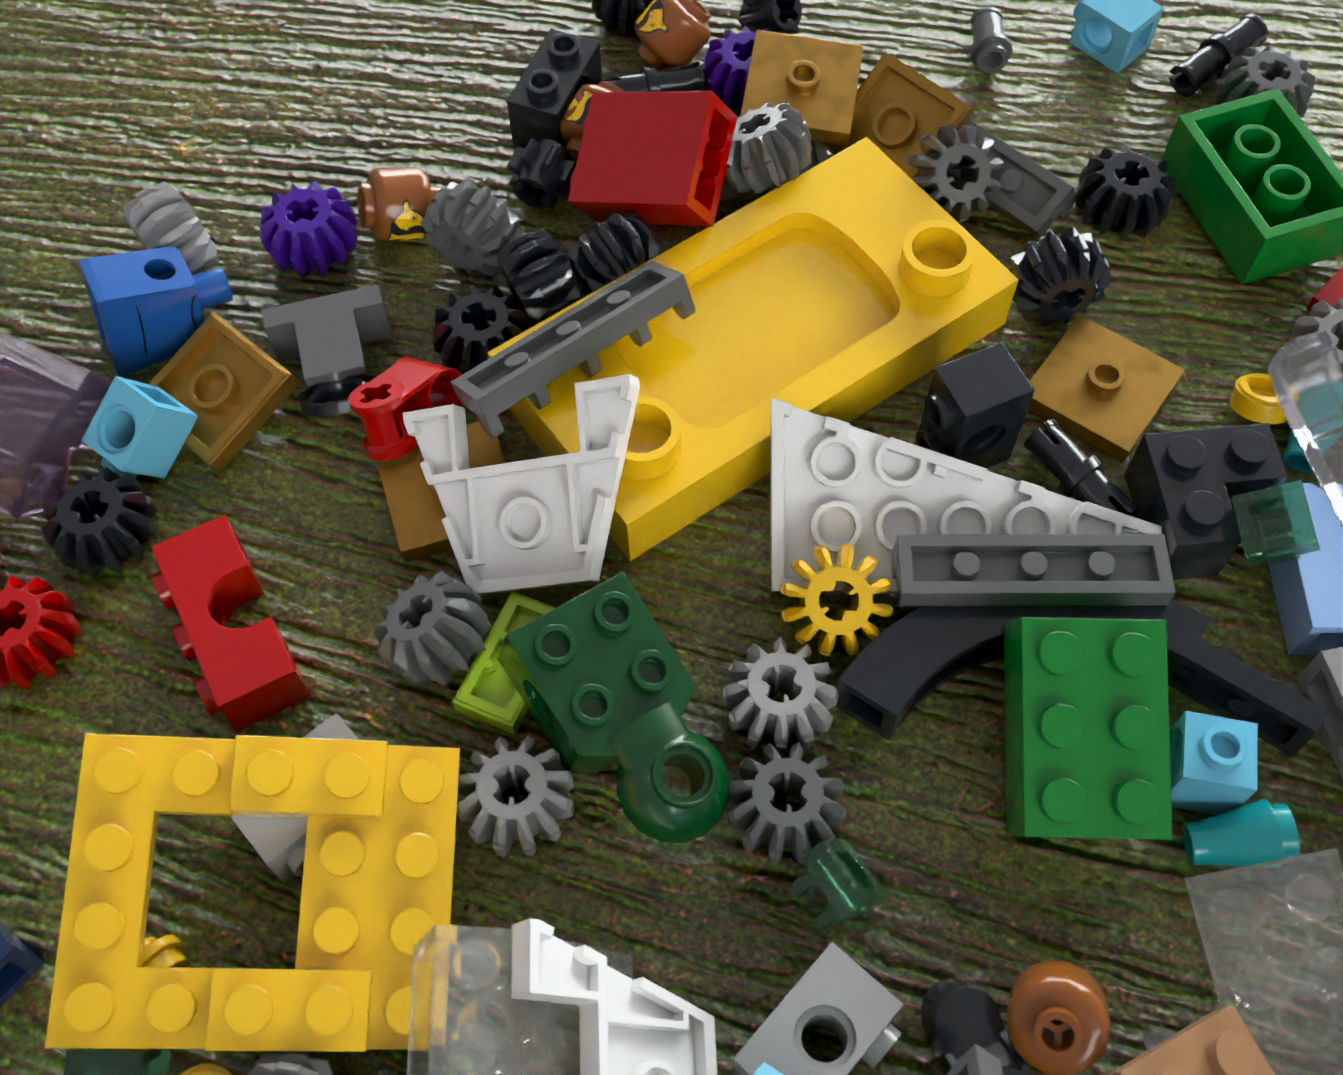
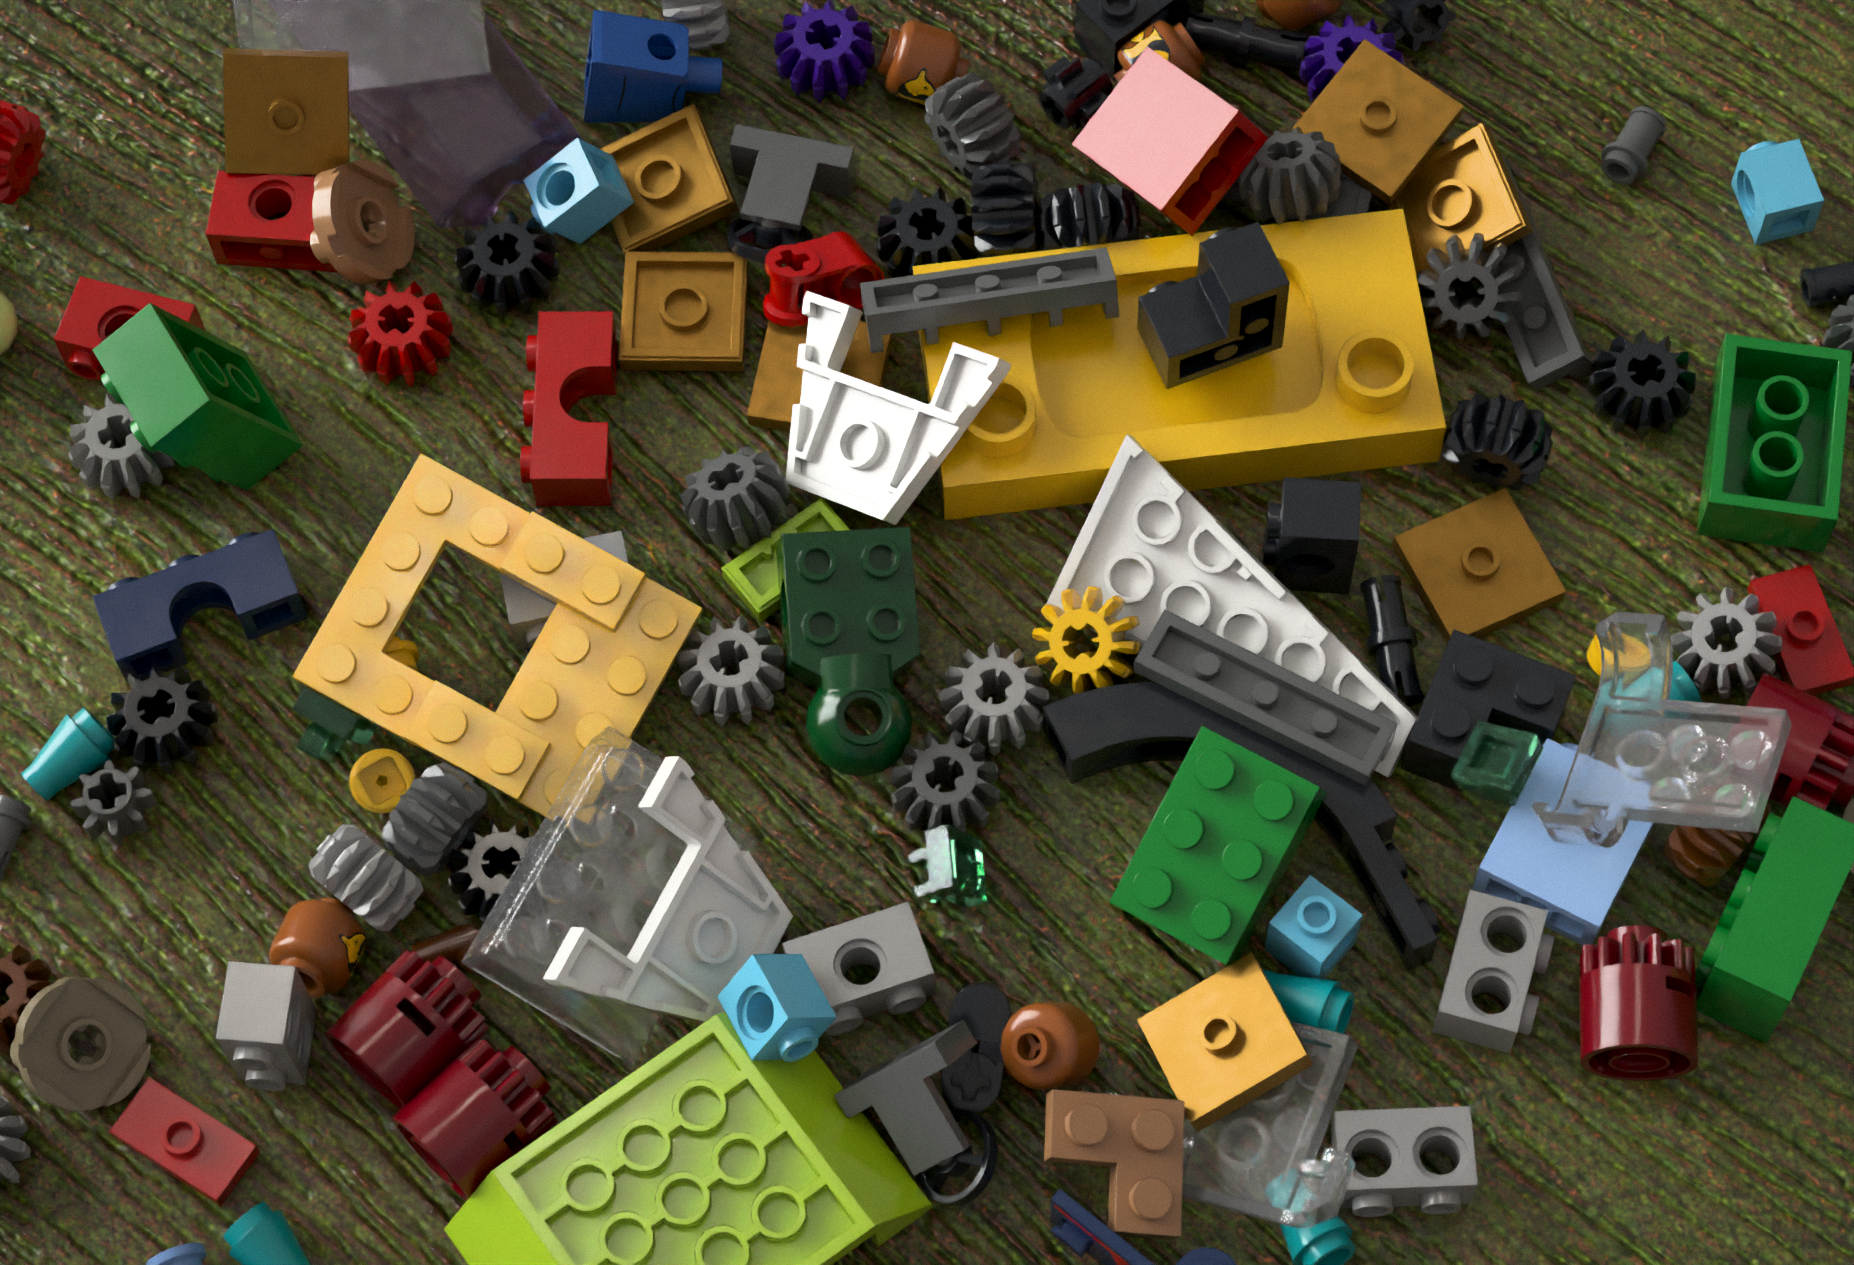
camera: 30 degrees right, 5 degrees up
none -> pearl gold plate [619,251,749,371]
none -> black brick [1137,222,1290,389]
none -> plate [1137,952,1314,1132]

